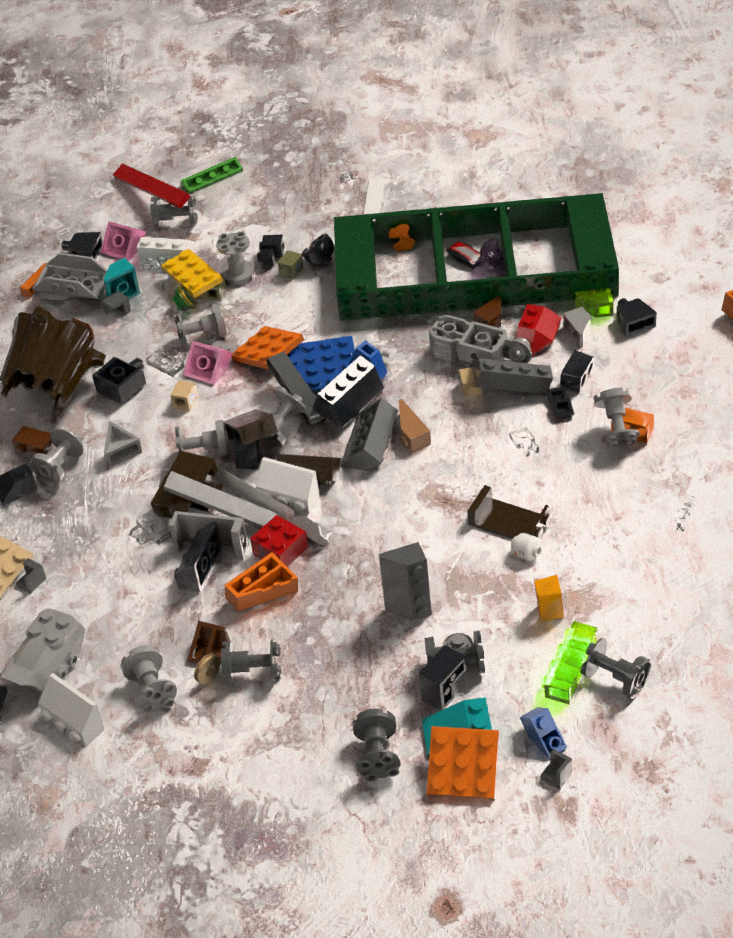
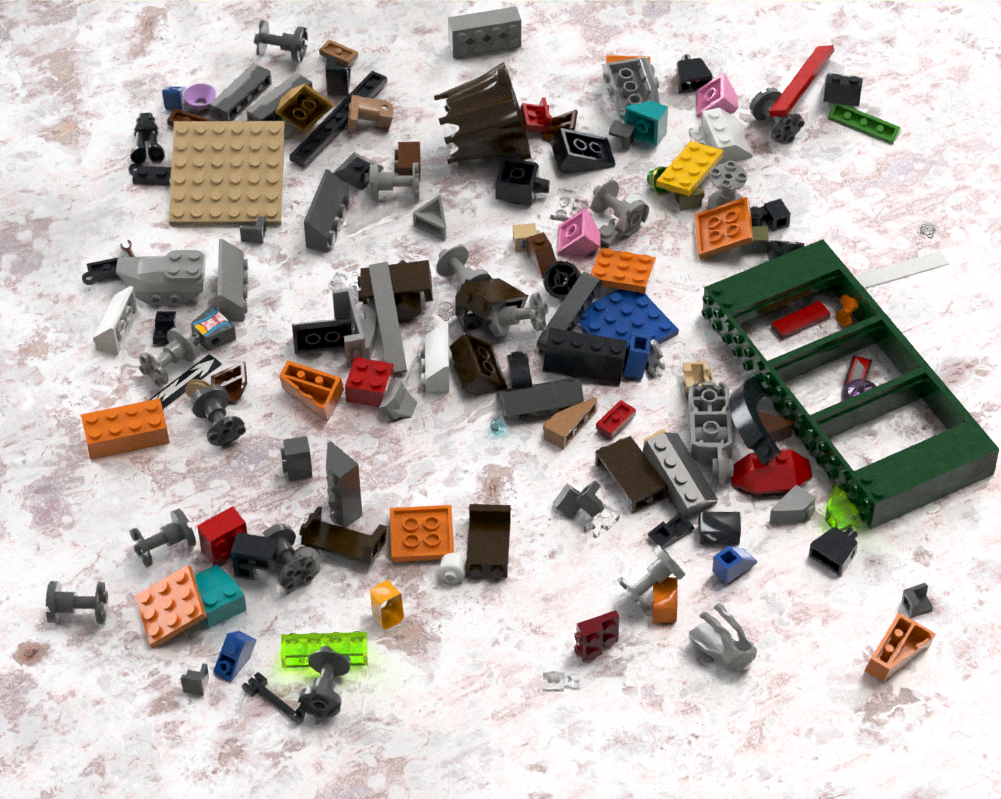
camera: 60 degrees right, 5 degrees up
none -> dark grey piece [46,581,108,624]
none -> orange brick [81,398,170,460]
none -> black sticker [149,354,222,409]
none -> black slope [153,311,176,344]
none -> dark grey torso [191,305,236,351]
none -> red brick [197,506,248,566]
none -> light grey slope [218,239,248,321]
none -> black hinge [242,672,305,725]
none -> dark grey brick [280,436,313,481]
none -> dark brown panel [299,506,387,565]
none -> dark grey slope [304,169,351,252]
none -> orange plate [390,505,454,562]
none -> clear light blue hinge [490,416,507,434]
none -> black arch [507,351,532,389]
none -> reddish brown slope [526,232,556,278]
none -> black cylinder [543,261,581,299]
none -> black slope [551,128,616,173]
none -> dark grey panel [553,483,581,519]
none -> dark red plate [574,610,620,661]
none -> dark grey panel [575,480,604,517]
none -> dark brown panel [595,436,668,514]
none -> red plate [596,400,636,438]
none -> tan cylinder [683,361,713,394]
none -> light grey hair [689,603,757,671]
none -> orange plate [695,196,754,259]
none -> blue slope [712,546,757,584]
none -> black arch [729,378,781,465]
none -> red tile [771,301,831,340]
none -> black slope [823,72,864,106]
none -> dark grey panel [901,583,933,618]

